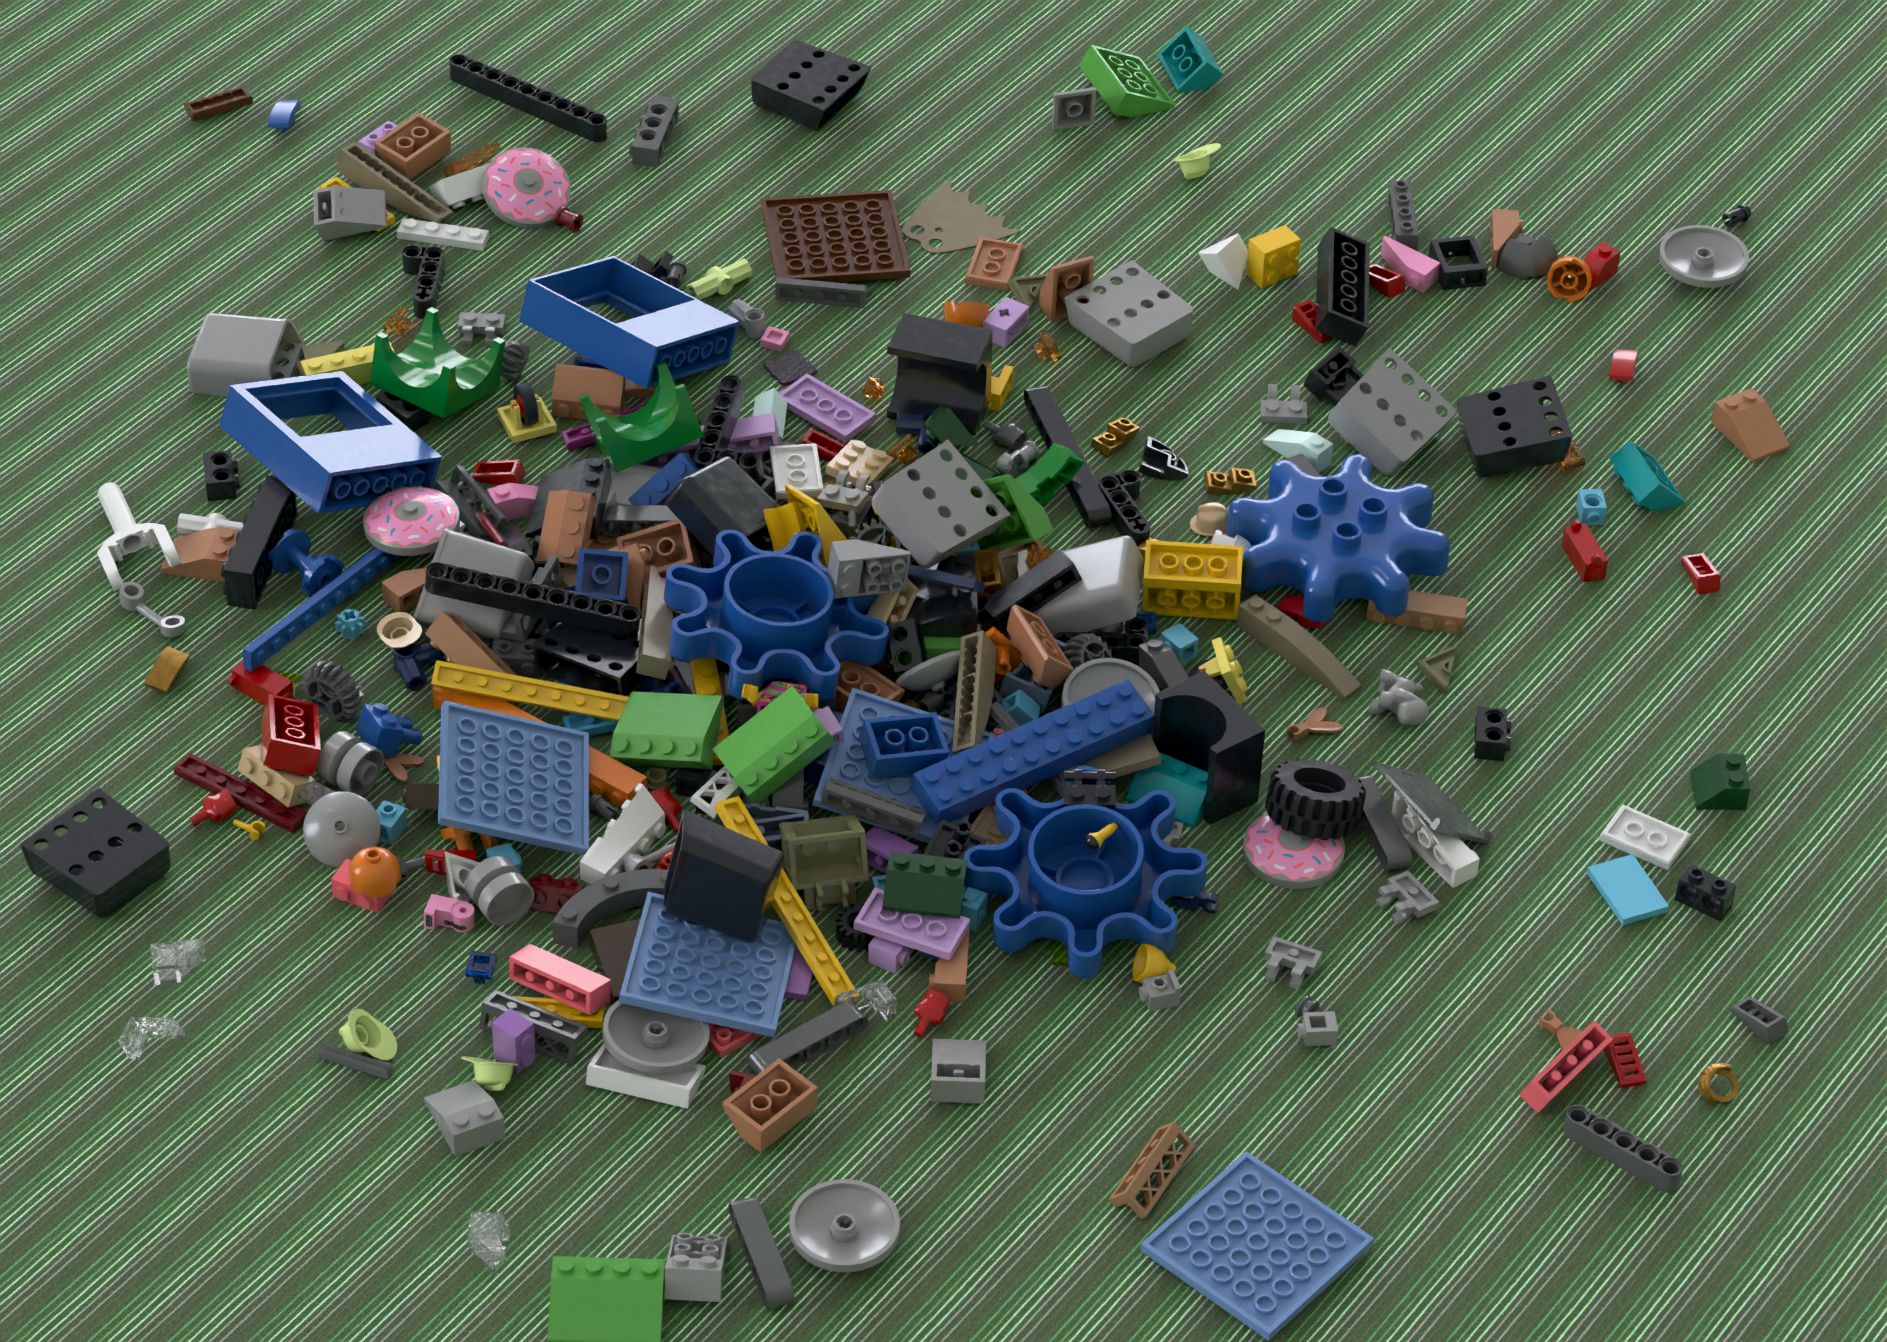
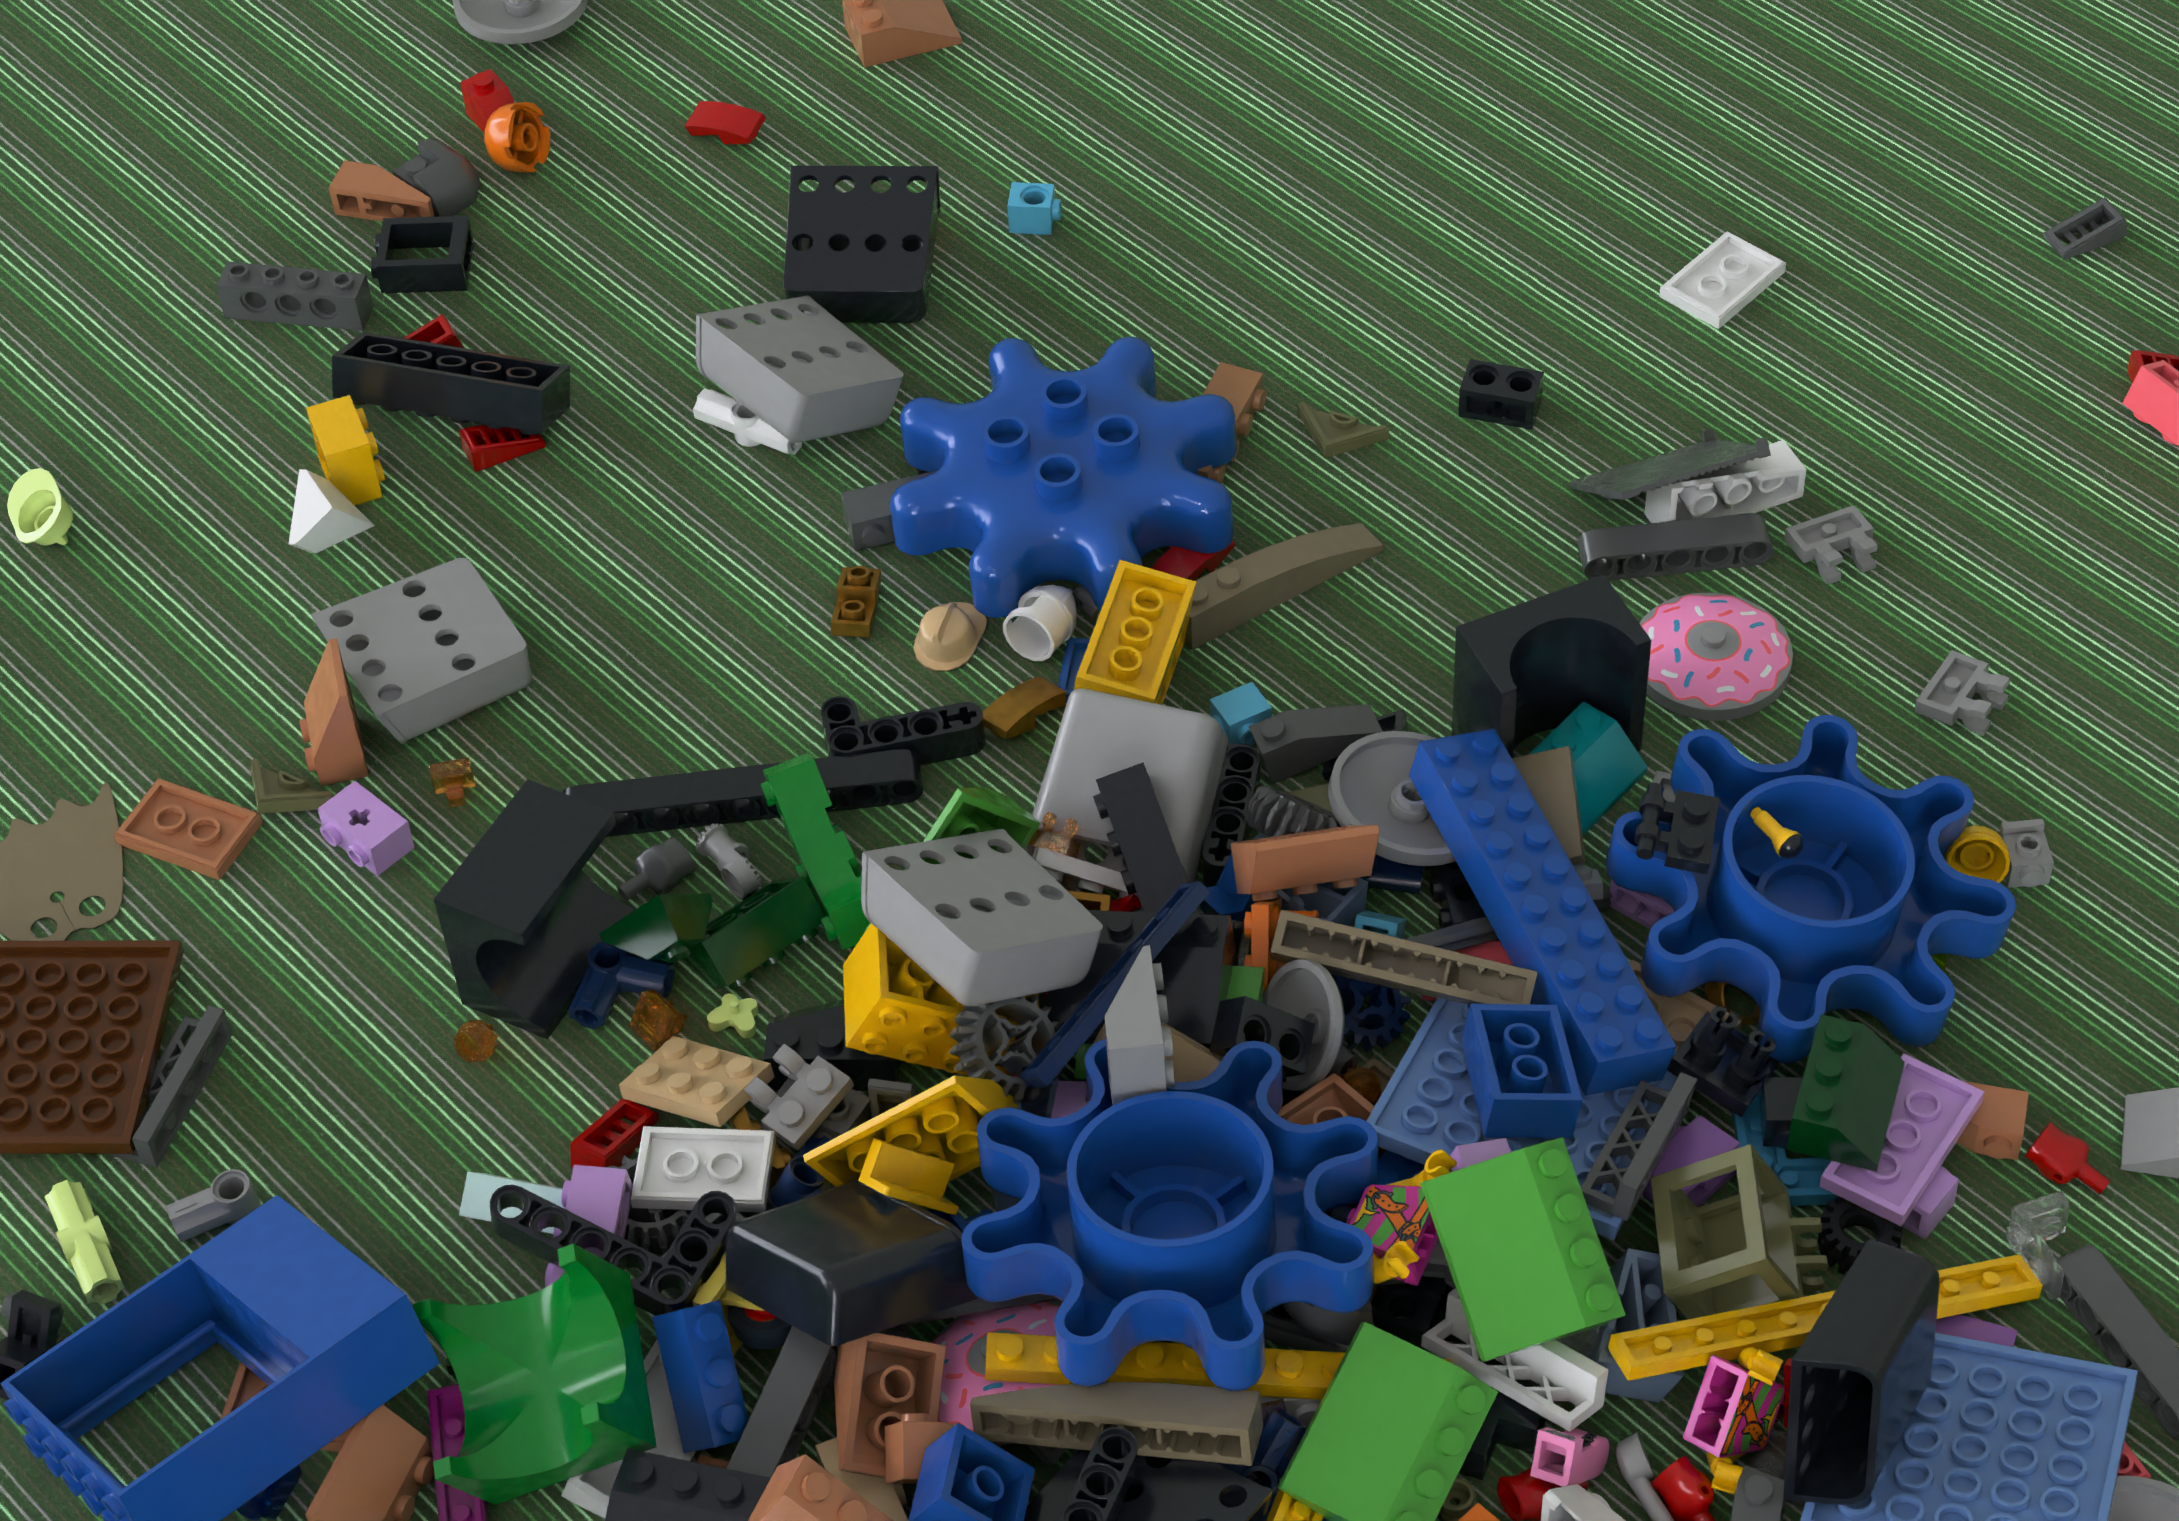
camera: 75 degrees left, 5 degrees up
bright pink tile [760,326,790,352] -> none
piece [763,350,817,387] -> none
lavender plate [780,374,876,443] -> none
orange cylinder [944,301,990,328] -> none
pearl gold slope [1091,418,1140,457] -> none
black brick [1138,436,1189,479] -> none
light yellow plate [1188,637,1248,704] -> none
light grey plate [1260,384,1307,424] -> none
light aqua slope [1263,429,1333,473] -> none
black tyre [1265,759,1366,840] -> none
nougat piece [1286,708,1343,742] -> none
dark grey bush [1295,995,1320,1017] -> none
light grey brick [1297,1011,1338,1049] -> none
black brick [1303,346,1364,406] -> none
light grey animal [1368,668,1429,725] -> none
bright pink slope [1381,236,1440,293] -> none
nougat piece [1539,1010,1583,1051] -> none
red brick [1561,520,1608,582] -> none
medium azure tile [1587,854,1669,925] -> none
teal slope [1609,440,1685,512] -> none
black brick [1675,864,1736,921] -> none
red slope [1681,553,1721,595] -> none
dark green slope [1690,753,1750,810] -> none
none -> bright pink leg [1530,1427,1609,1487]

